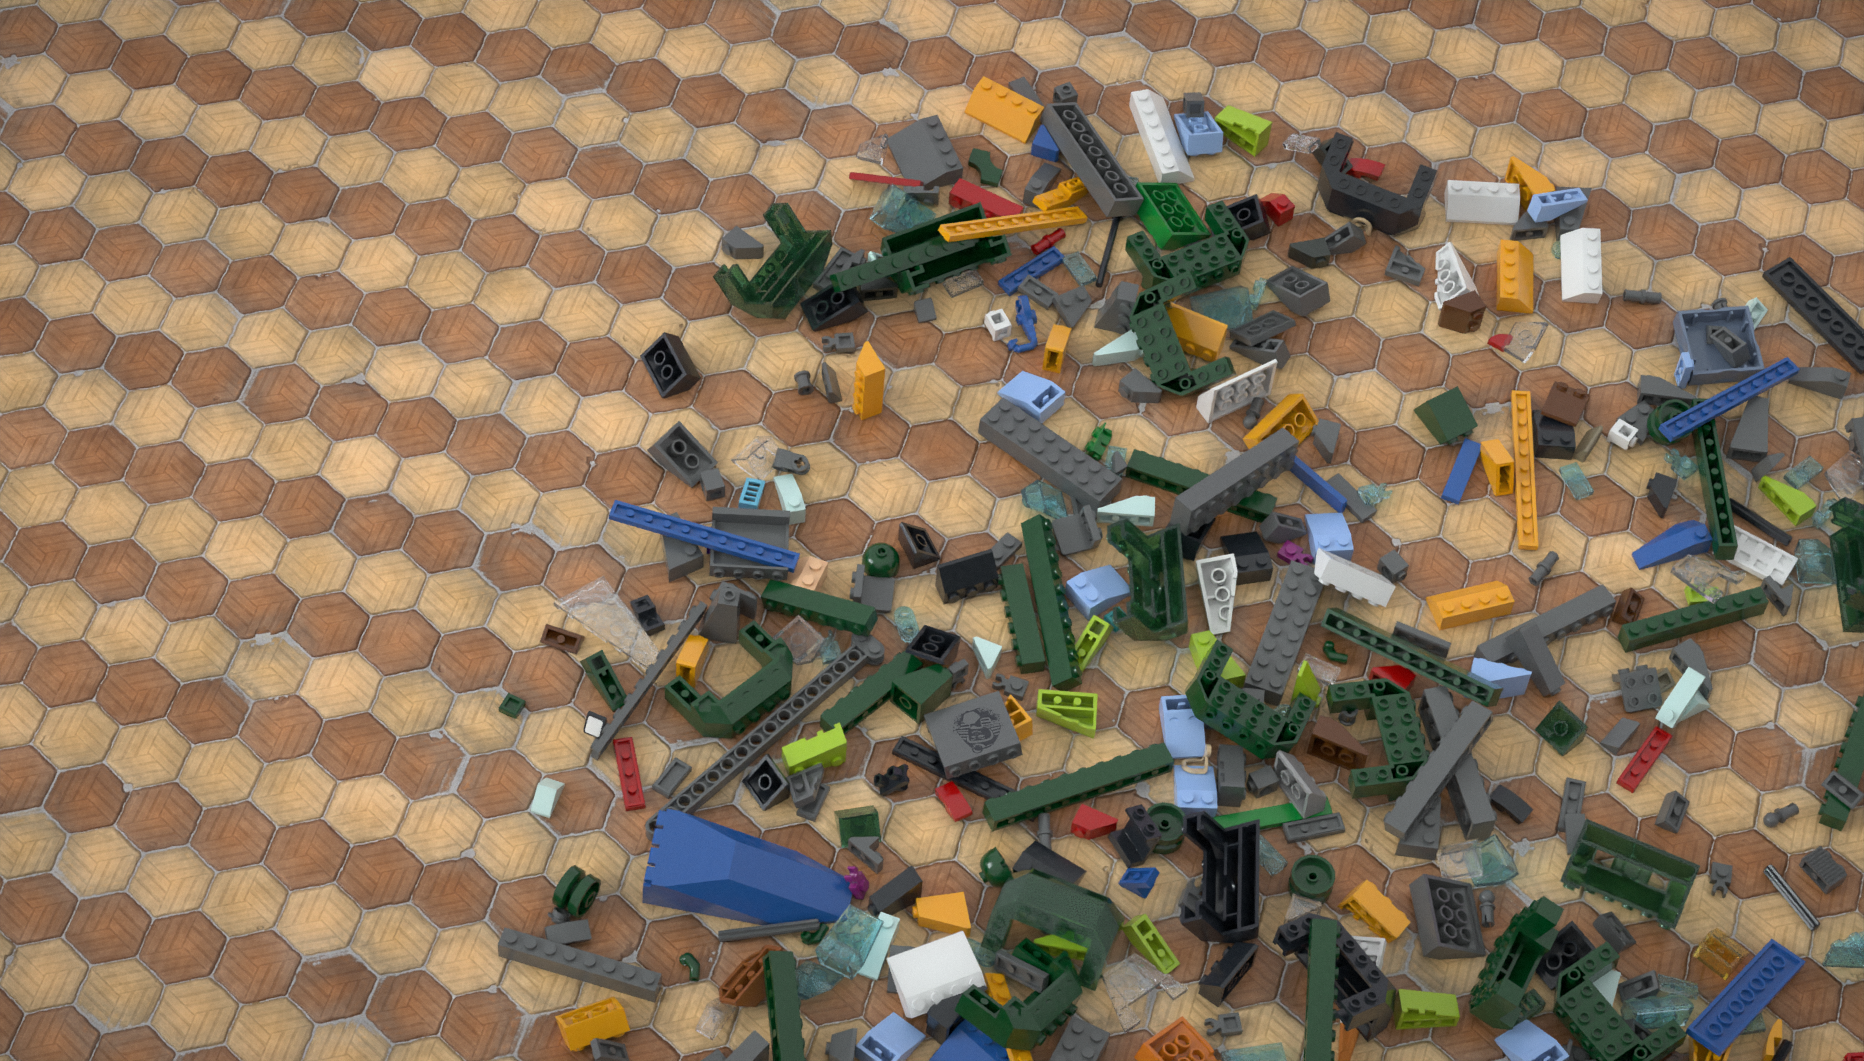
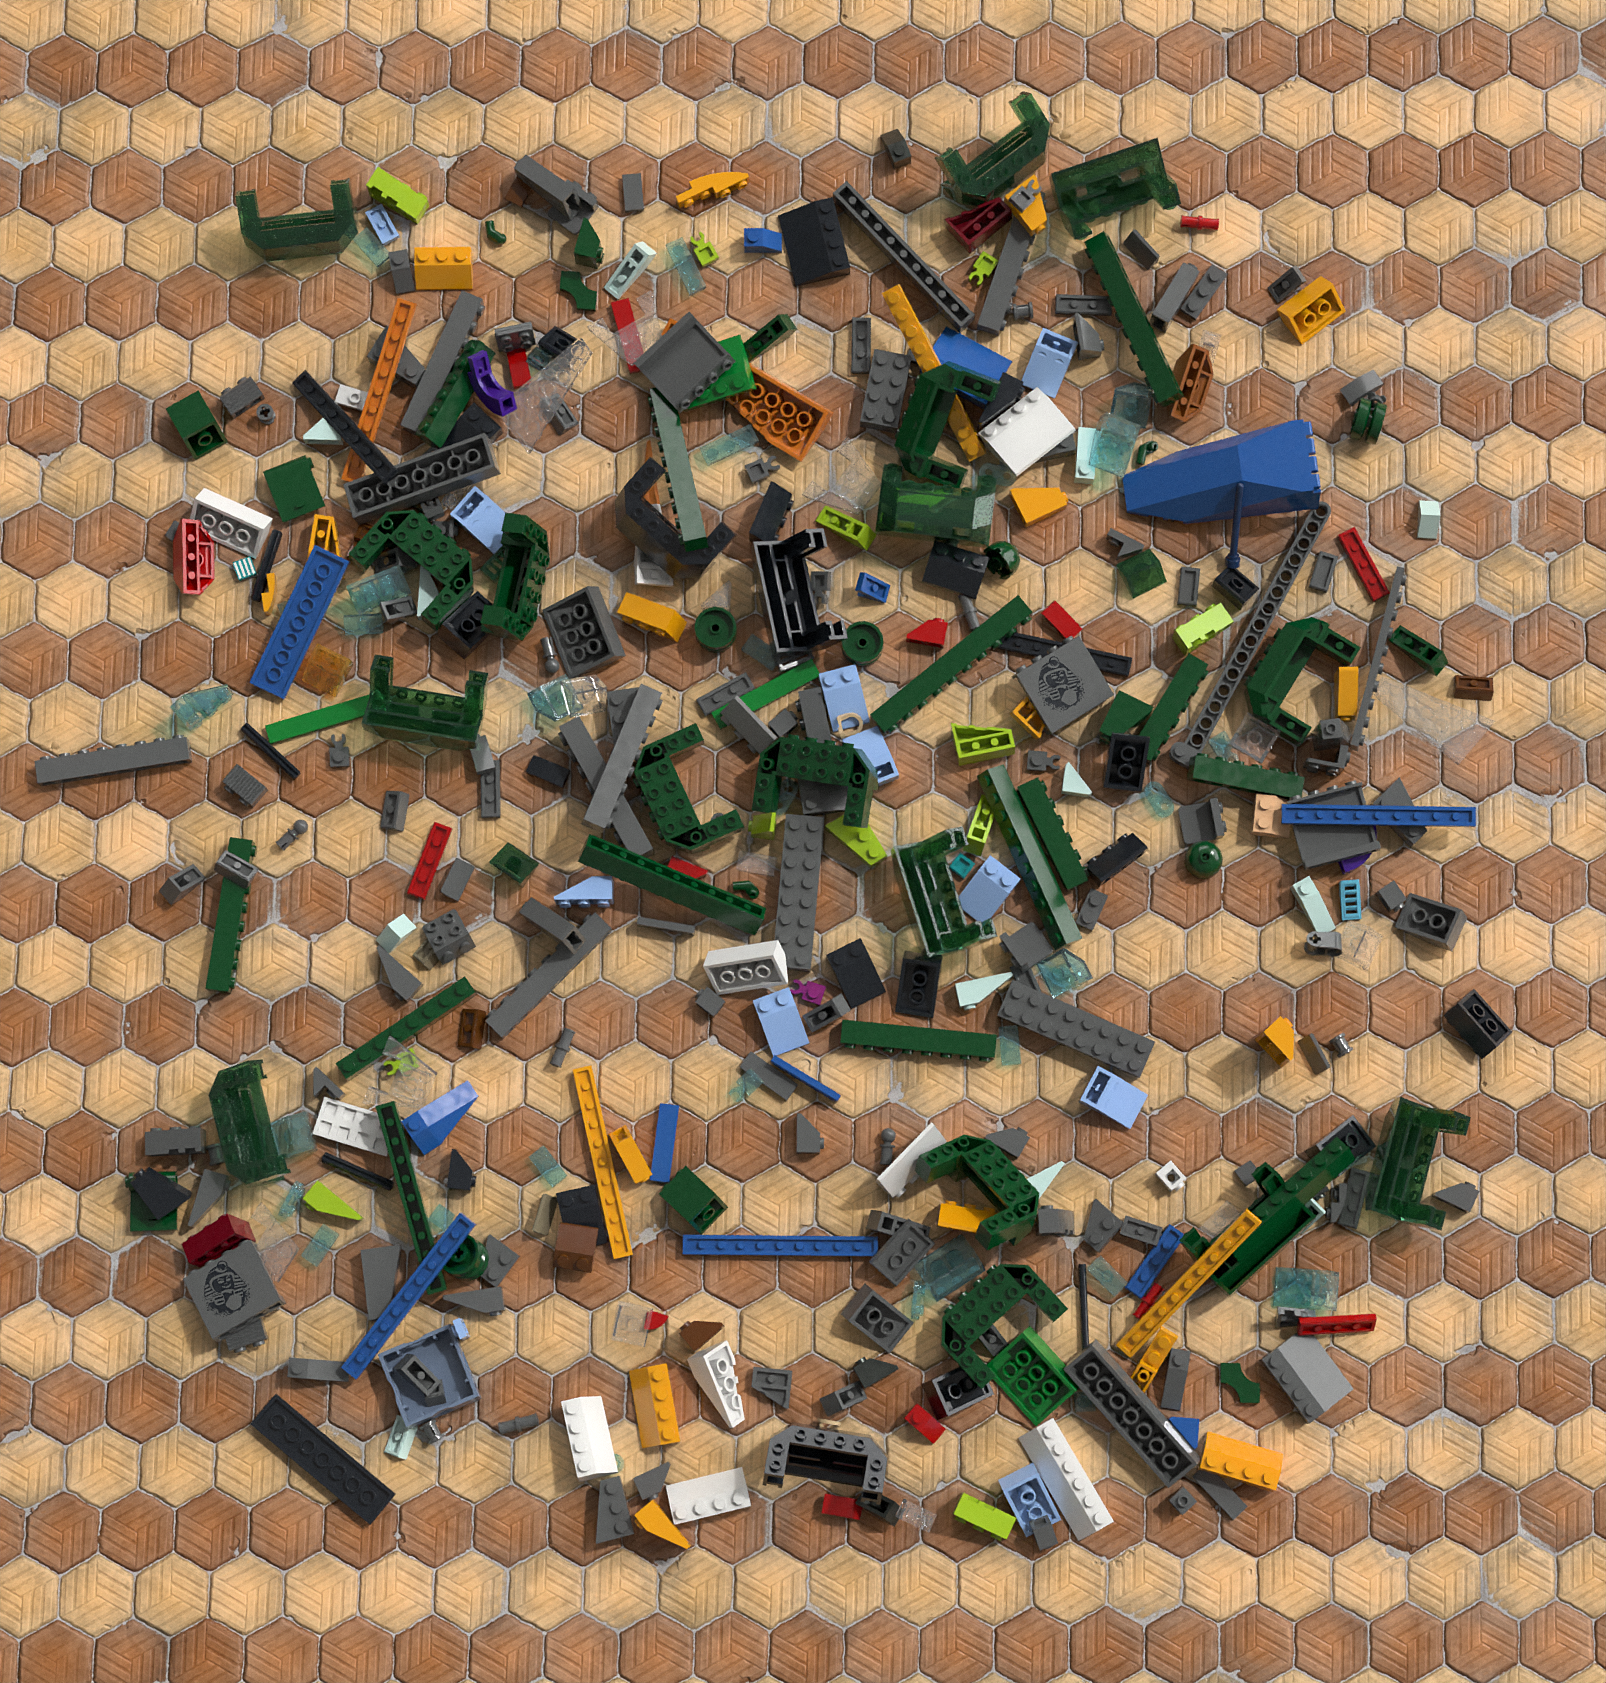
camera: 170 degrees right, 25 degrees up
dark grey brick [498,928,662,1003] -> none
dark green tile [499,693,526,719] -> none
slope [583,711,607,739] -> none
black slope [630,595,665,636] -> none
dark green arm [679,952,700,982] -> none
dark grey axle [718,919,820,942] -> none
dark grey wing [786,763,825,808] -> none
dark grey plate [822,332,855,353] -> none
magenta plate [844,866,869,899] -> none
clear slope [856,133,888,165] -> none
black slope [867,866,923,919] -> none
black hips [874,764,910,797] -> none
black slope [898,522,941,569] -> none
red brick [948,178,1024,219] -> none
dark grey plate [948,659,969,689] -> none
dark grey tile [994,949,1049,993] -> none
blue animal [1007,295,1038,353] -> none
light orange slope [1042,324,1072,374] -> none
green hinge [1084,422,1112,461] -> none
black panel [1108,804,1162,868] -> none
dark grey slope [1111,451,1127,475] -> none
dark grey brick [1170,428,1299,536] -> none
white wedge [1195,553,1238,635] -> none
light orange slope [1243,394,1319,449] -> none
reddish brown slope [1307,715,1369,771] -> none
lime wedge [1393,989,1460,1030] -> none
light orange slope [1426,581,1515,630] -> none
light blue slope [1527,188,1588,223] -> none
dark grey slope [1593,912,1636,953] -> none
white brick [1606,419,1638,450] -> none
light aqua slope [1655,667,1706,728] -> none
dark grey slope [1751,453,1785,482] -> none
none -> green tile [265,693,381,744]
none -> blue plate [683,1235,878,1256]
none -> dark blue piece [1225,483,1244,569]

